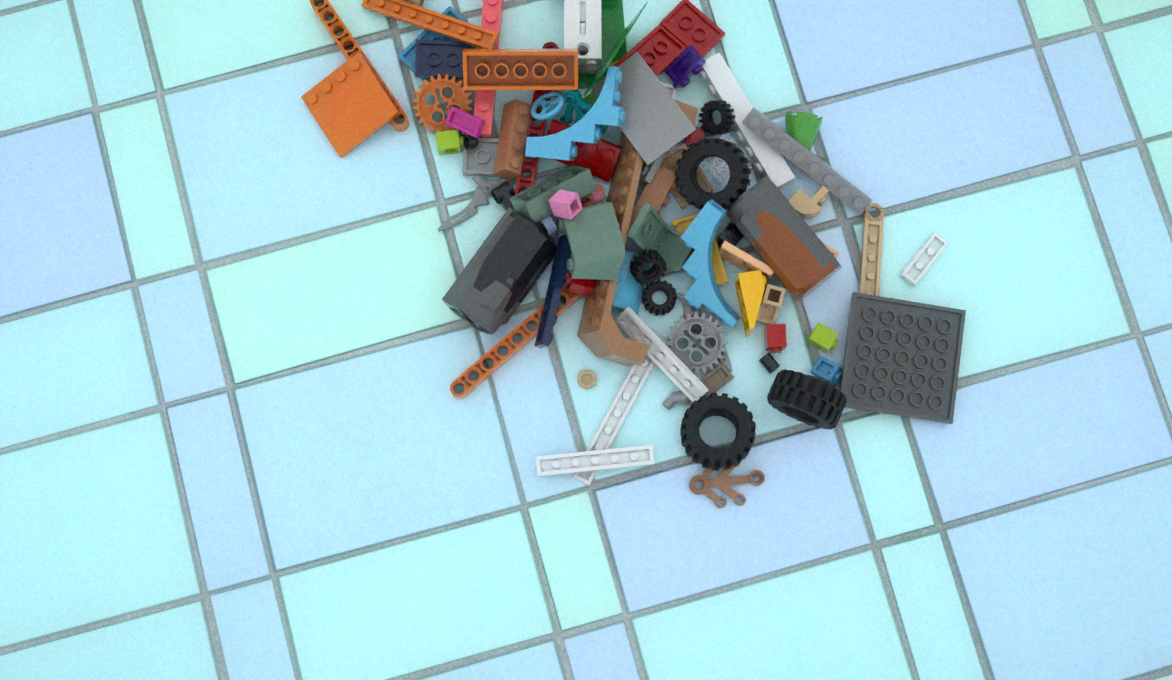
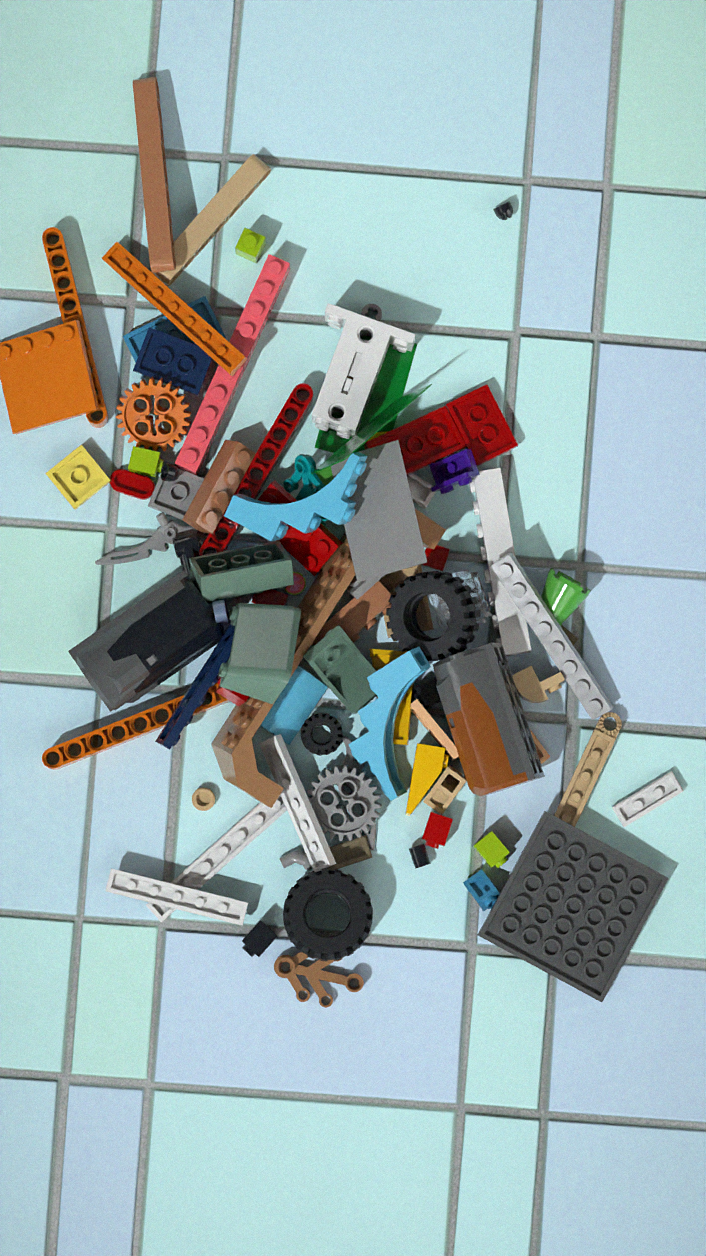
camera: 20 degrees right, 5 degrees up
dark pink tile [445,106,485,138] -> none
orange brick [463,49,578,90] -> none
medium azure piece [531,91,565,120] -> none
bright pink brick [548,189,583,220] -> none
black tyre [629,249,667,286] -> none
black tyre [699,100,735,135] -> none
black tyre [767,369,847,430] -> none
none -> light yellow plate [45,444,111,510]
none -> red tile [110,469,155,500]
none -> black brick [242,920,278,957]

